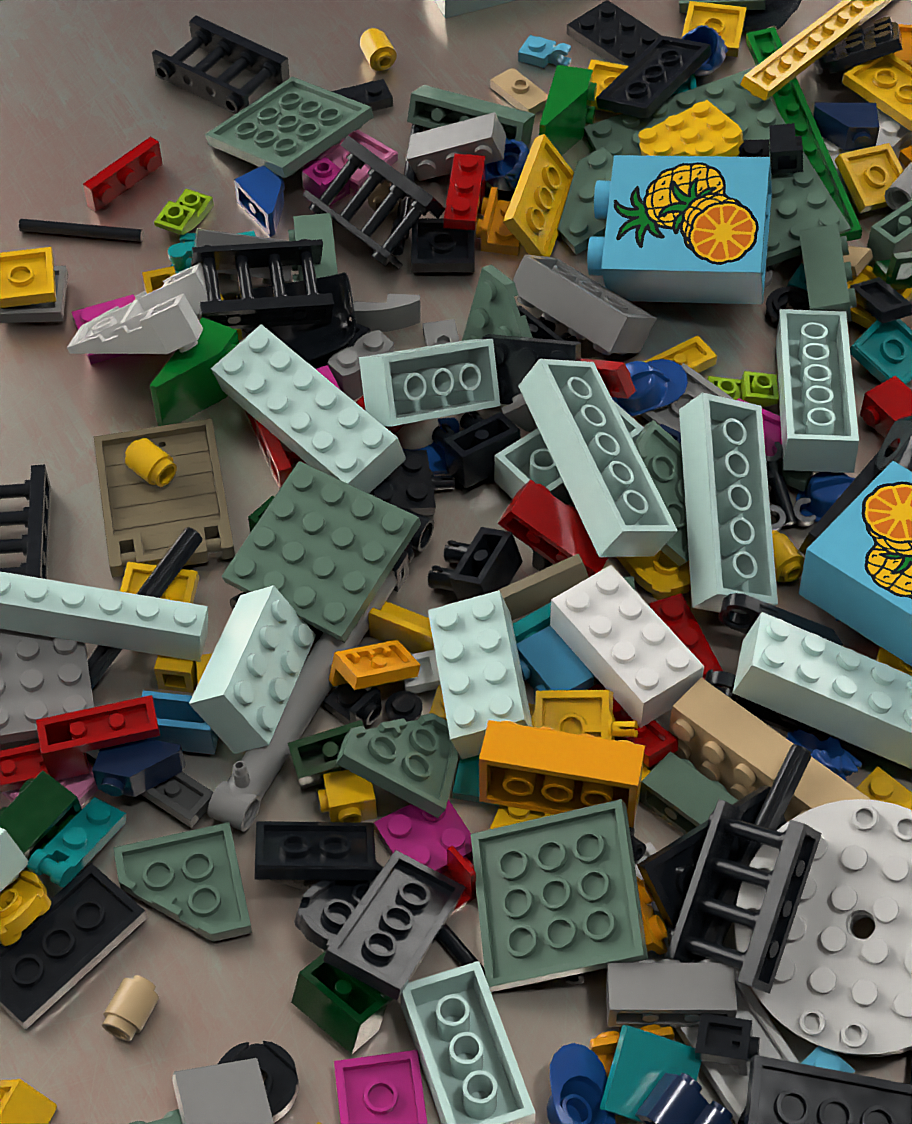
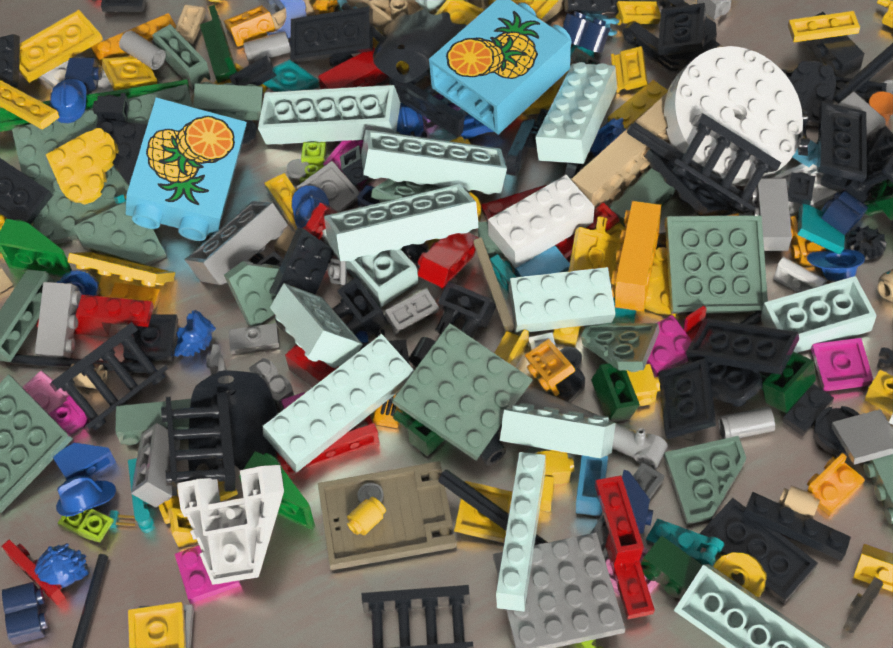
camera: 85 degrees left, 5 degrees up
none -> dark blue brick [2,582,49,645]
none -> blue hair [34,543,89,588]
none -> blue piece [50,79,87,123]
none -> blue piece [56,476,116,517]
none -> blue hair [174,310,216,357]
none -> light grey piece [287,159,310,178]
none -> light grey piece [357,483,384,503]
none -> light grey hinge [385,288,439,335]
none -> light grey pin [718,406,775,439]
none -> black plate [743,492,851,561]
none -> white brick [773,257,827,293]
none -> black plate [782,383,834,436]
none -> black bar [798,110,810,156]
none -> light orange bracket [807,453,865,517]

